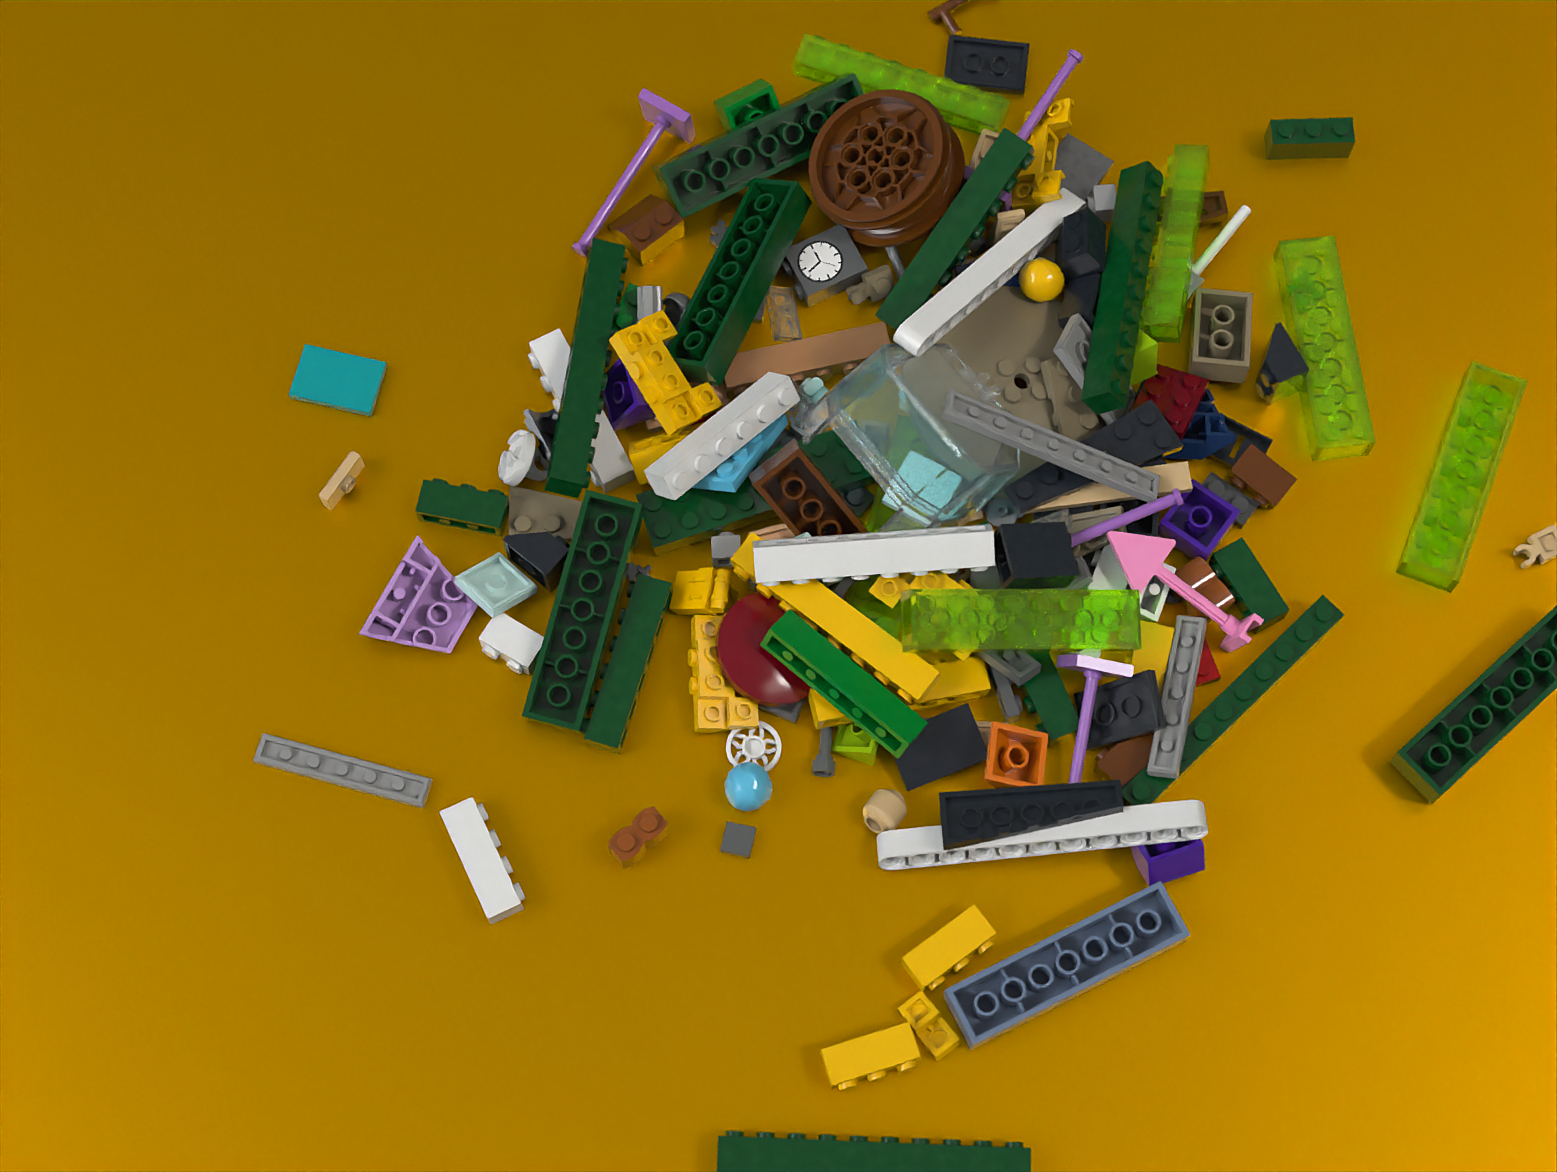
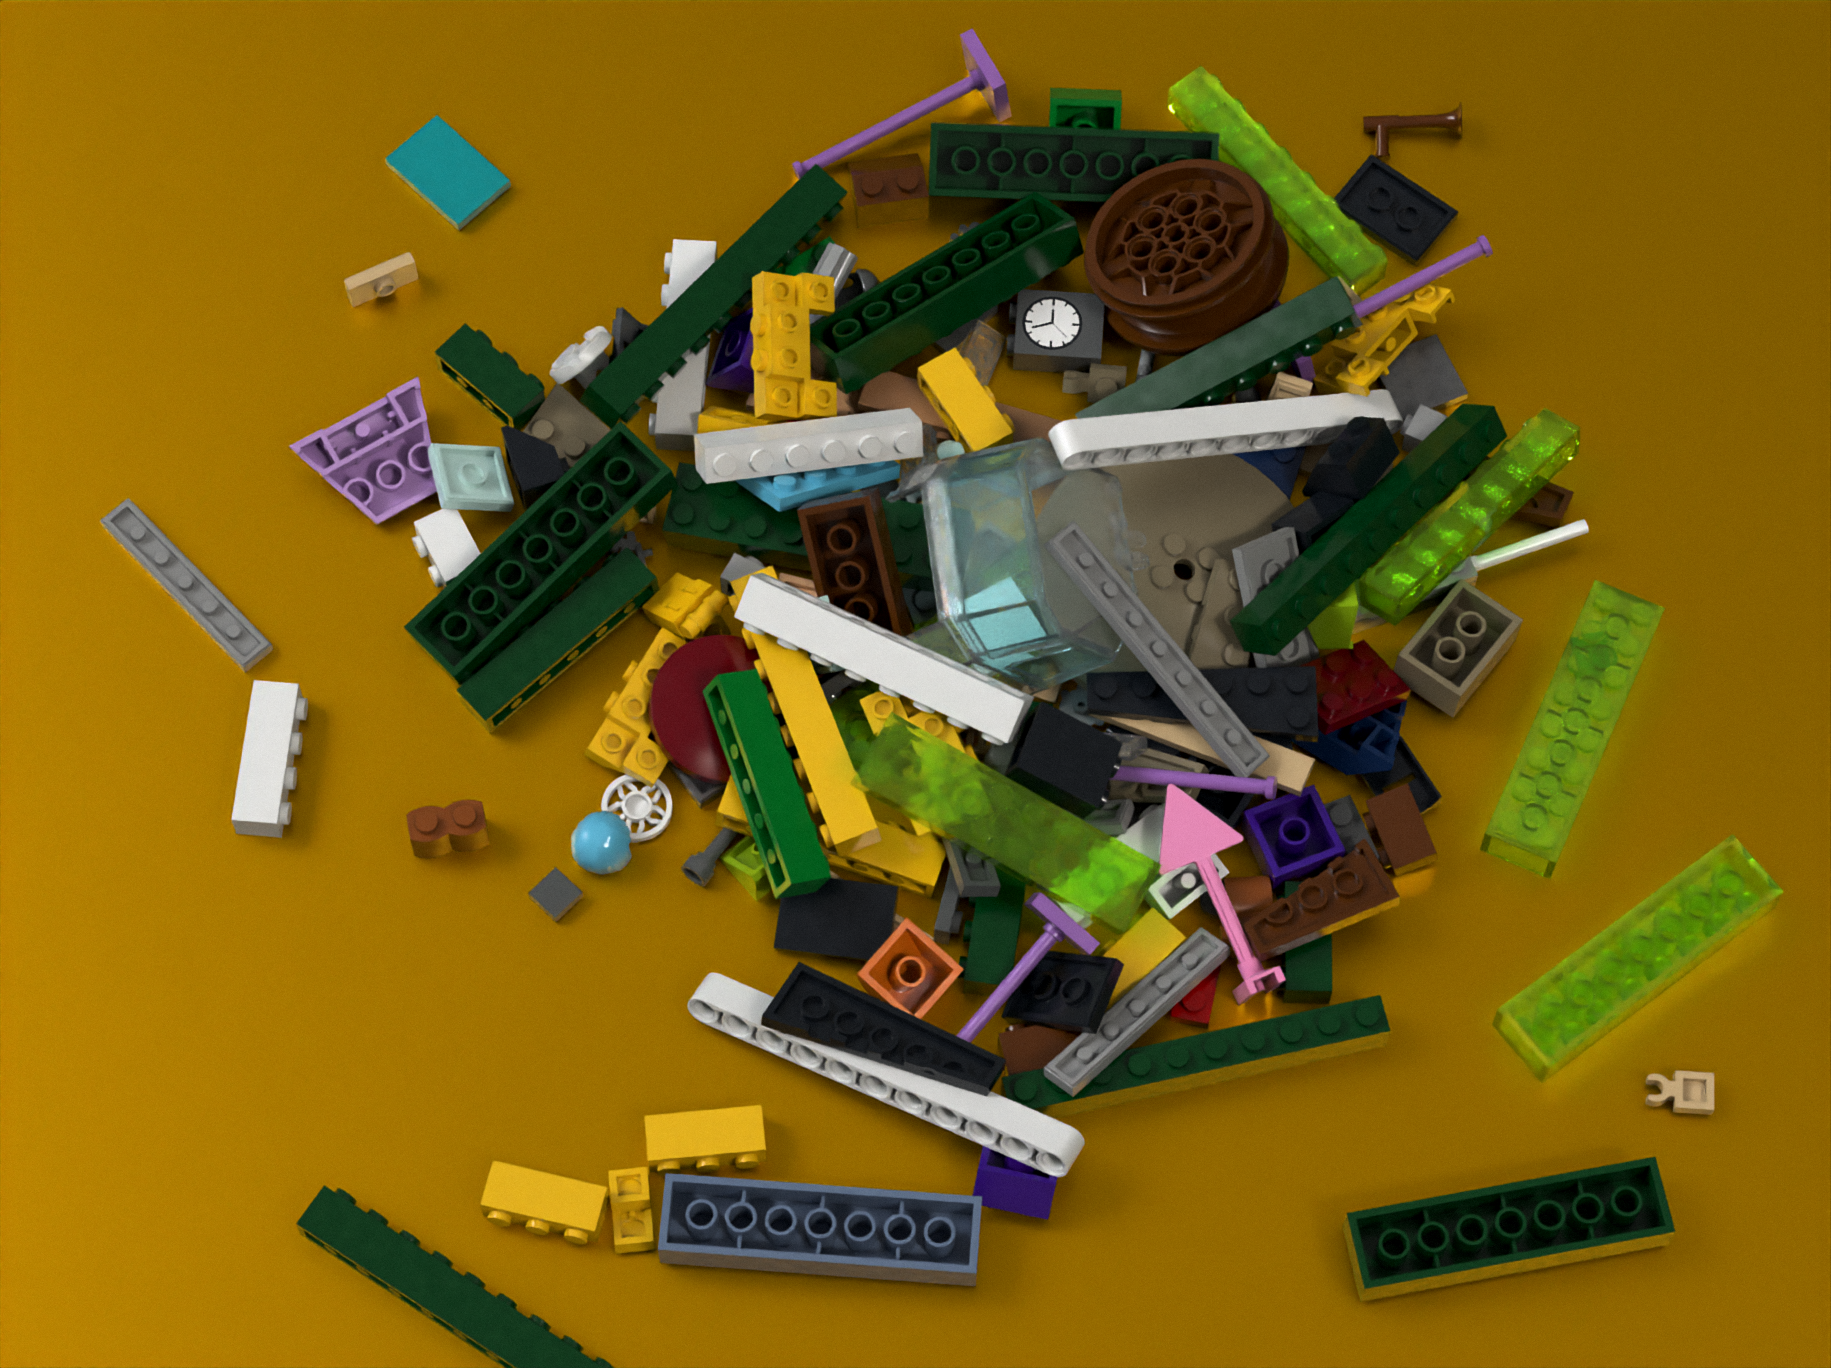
camera: 30 degrees right, 5 degrees down
tan head [863,789,907,834] -> none
yellow hair [1018,258,1064,303] -> none
black slope [1255,322,1309,405] -> none
dark green brick [1264,117,1355,160] -> none
none -> yellow brick [917,348,1015,469]
none -> reddish brown wing [1243,838,1400,962]

